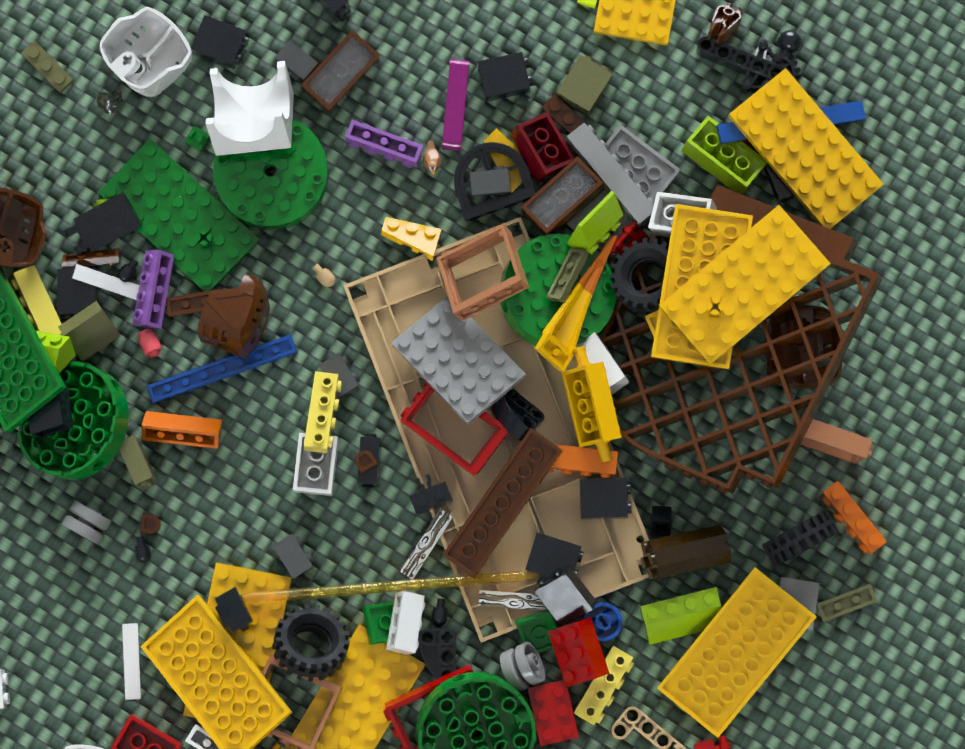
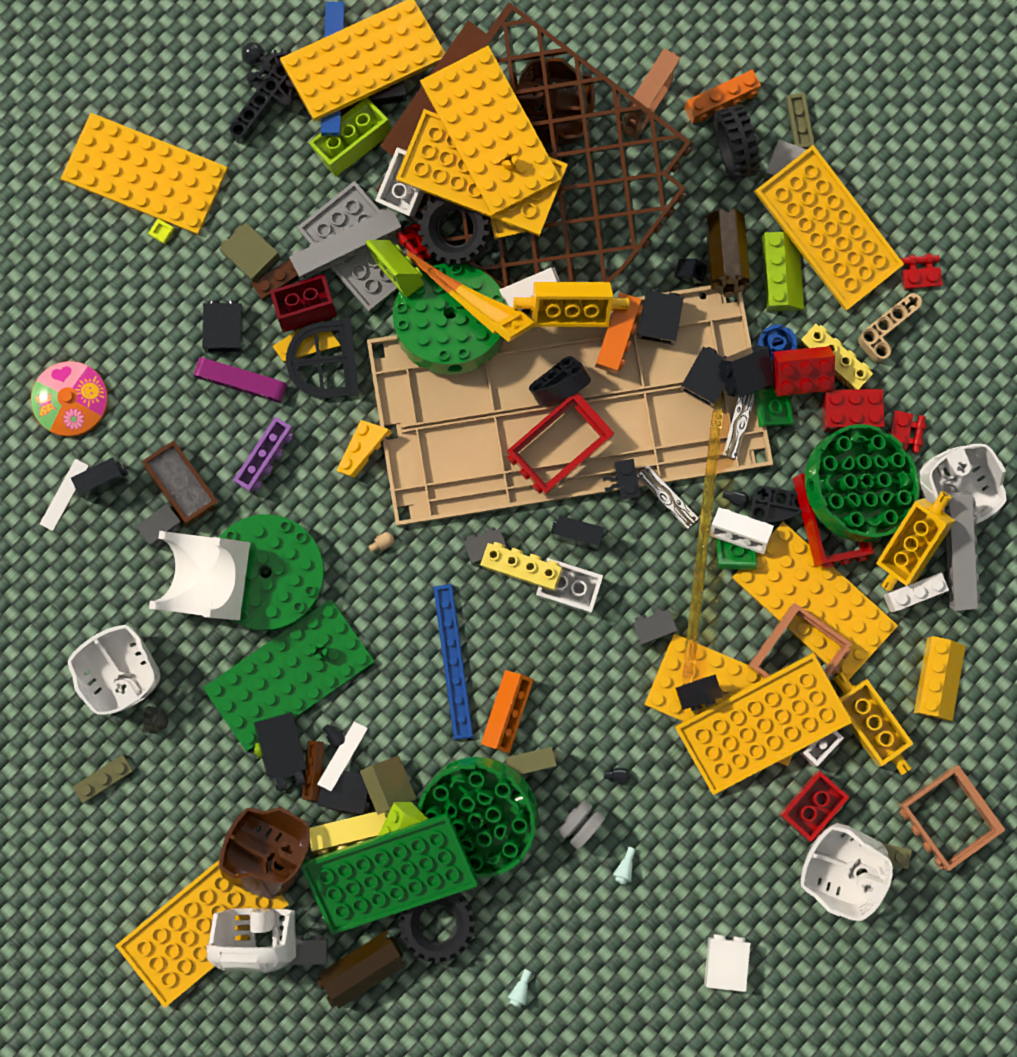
camera: 85 degrees left, 0 degrees up
black brick [28,382,73,438] -> none
white sticker [122,623,141,700] -> none
medium lavender brick [132,250,174,329] -> none
coral brick [138,328,163,358] -> none
reddish brown tile [140,513,161,534] -> none
reddish brown plate [166,289,222,318] -> none
green tile [184,126,210,152] -> none
black brick [191,15,249,70] -> none
reddish brown piece [198,273,270,359] -> none
black tyre [272,604,350,682] -> none
reddish brown tile [355,450,378,474] -> none
light grey plate [391,296,526,425] -> none
medium nougat animal [423,141,442,175] -> none
nougat window [437,224,529,321] -> none
reddish brown plate [443,428,563,578] -> none
dark grey brick [470,166,512,197] -> none
light grey wheel [500,642,546,692] -> none
brick [521,156,604,235] -> none
olive plate [546,248,589,303] -> none
reddish brown hinge [707,2,743,44] -> none
none -> light aqua cone [612,847,636,885]

